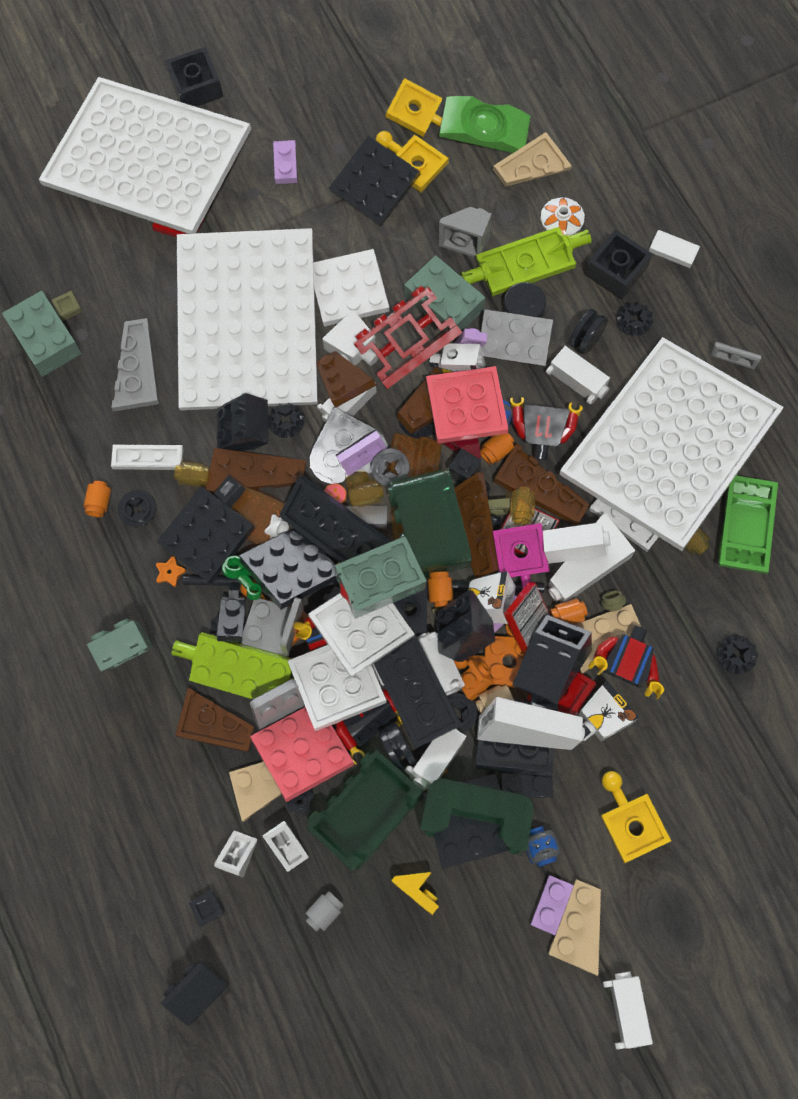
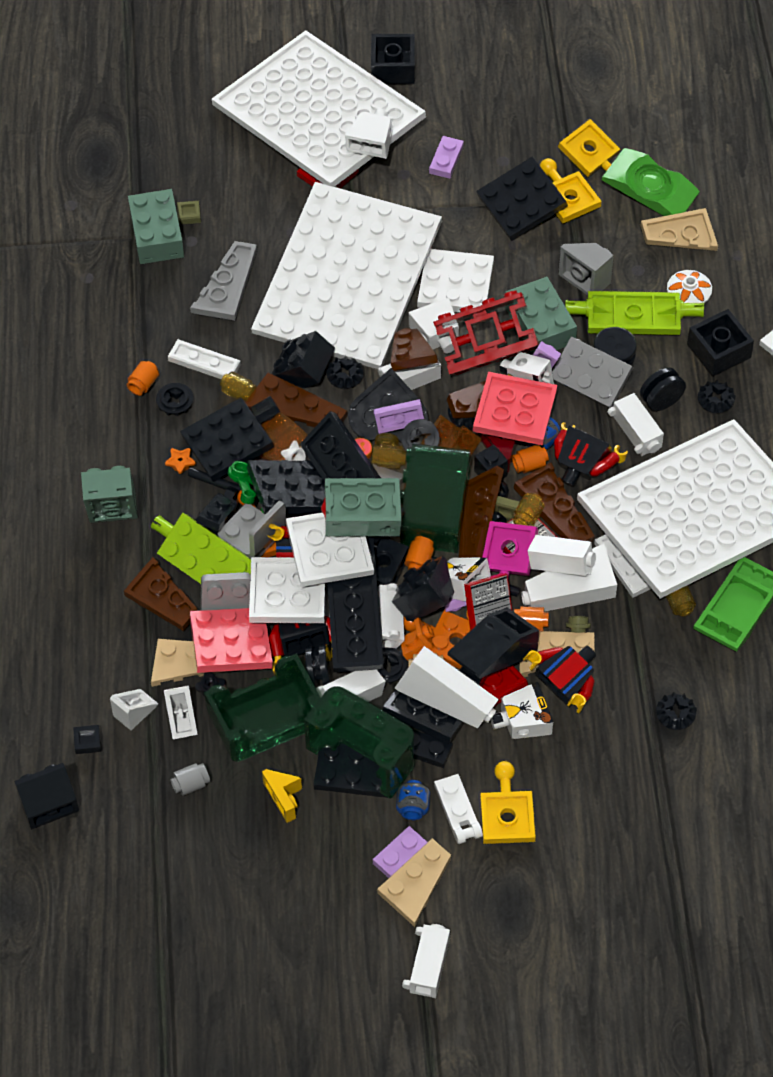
camera: 20 degrees right, 15 degrees down
none -> white torso [345,108,393,159]
none -> white plate [434,774,483,844]

